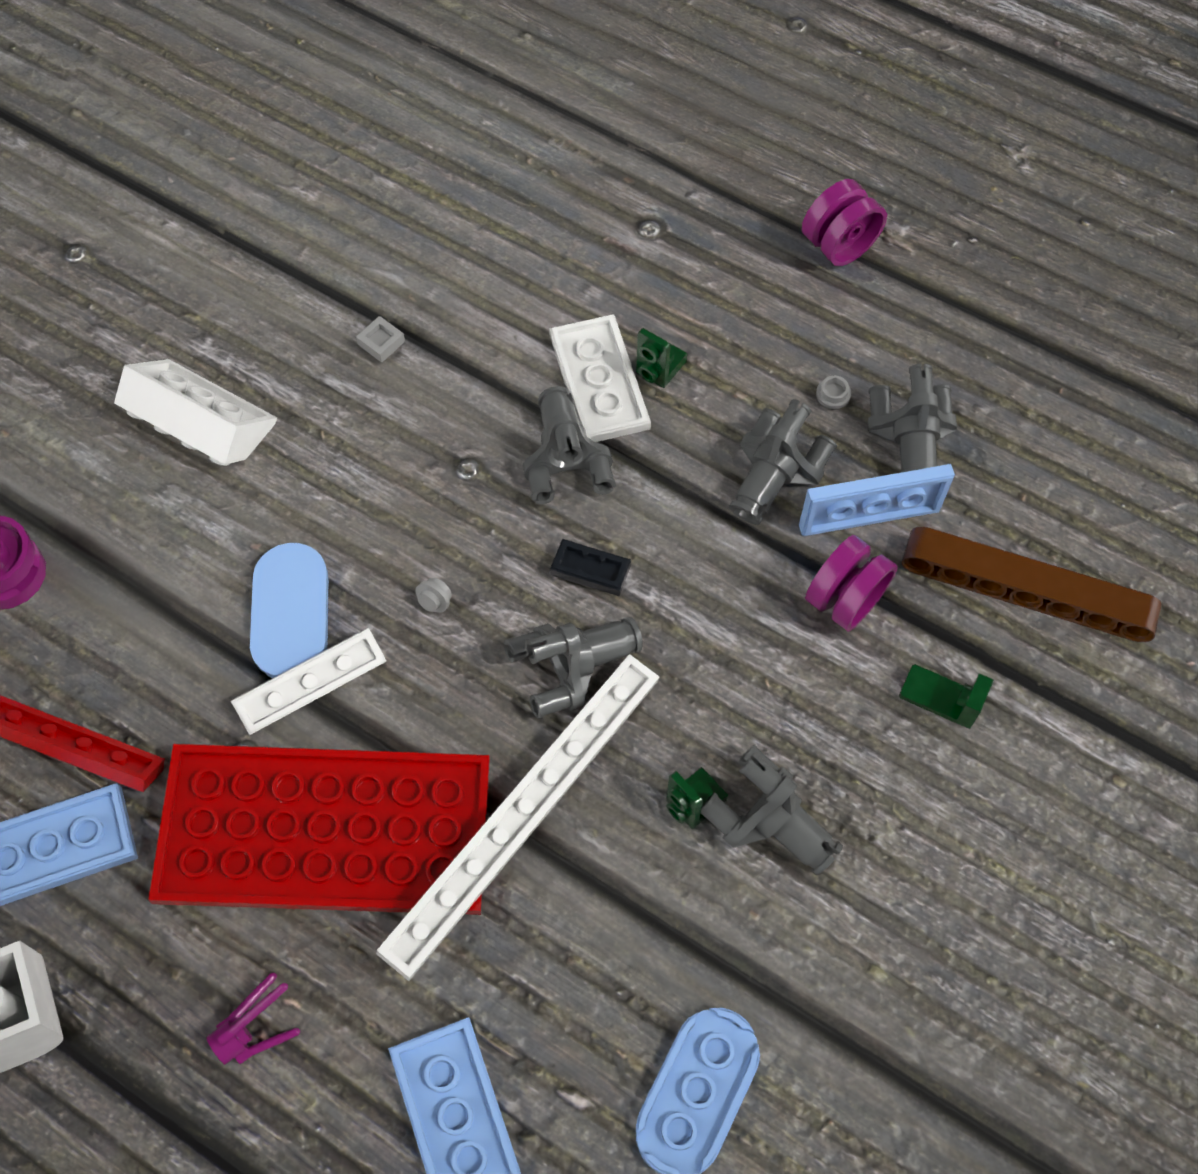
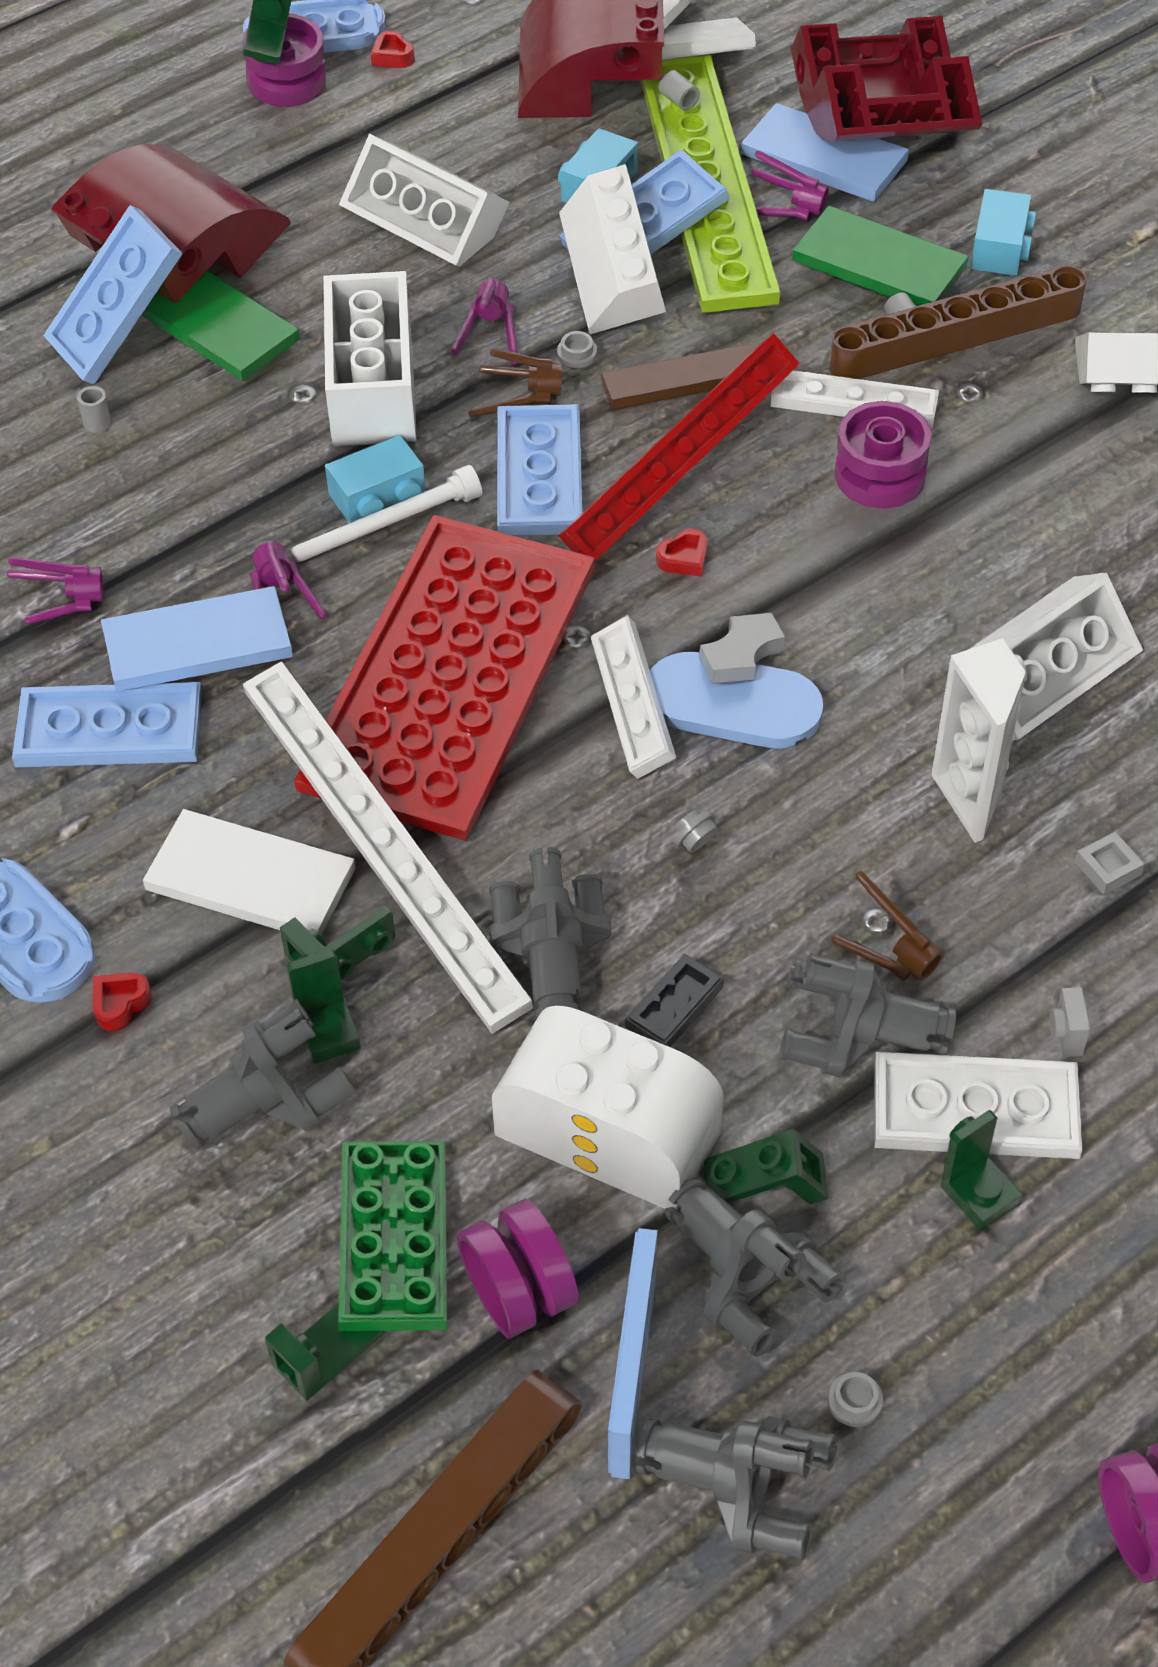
camera: 110 degrees right, 10 degrees down
none -> red tile [93,972,152,1031]
none -> light blue tile [101,586,293,692]
none -> white tile [143,809,356,936]
none -> dark green bracket [279,906,395,980]
none -> white piece [291,465,482,562]
none -> medium azure brick [325,435,426,523]
none -> green tile [339,1141,447,1331]
none -> white brick [492,1006,723,1212]
none -> red tile [656,529,708,577]
none -> light grey tile [699,613,785,684]
none -> dark green bracket [704,1129,828,1205]
none -> reddish brown plant [831,871,945,981]
none -> white slope [932,638,1027,843]
none -> light grey plate [1050,987,1090,1057]

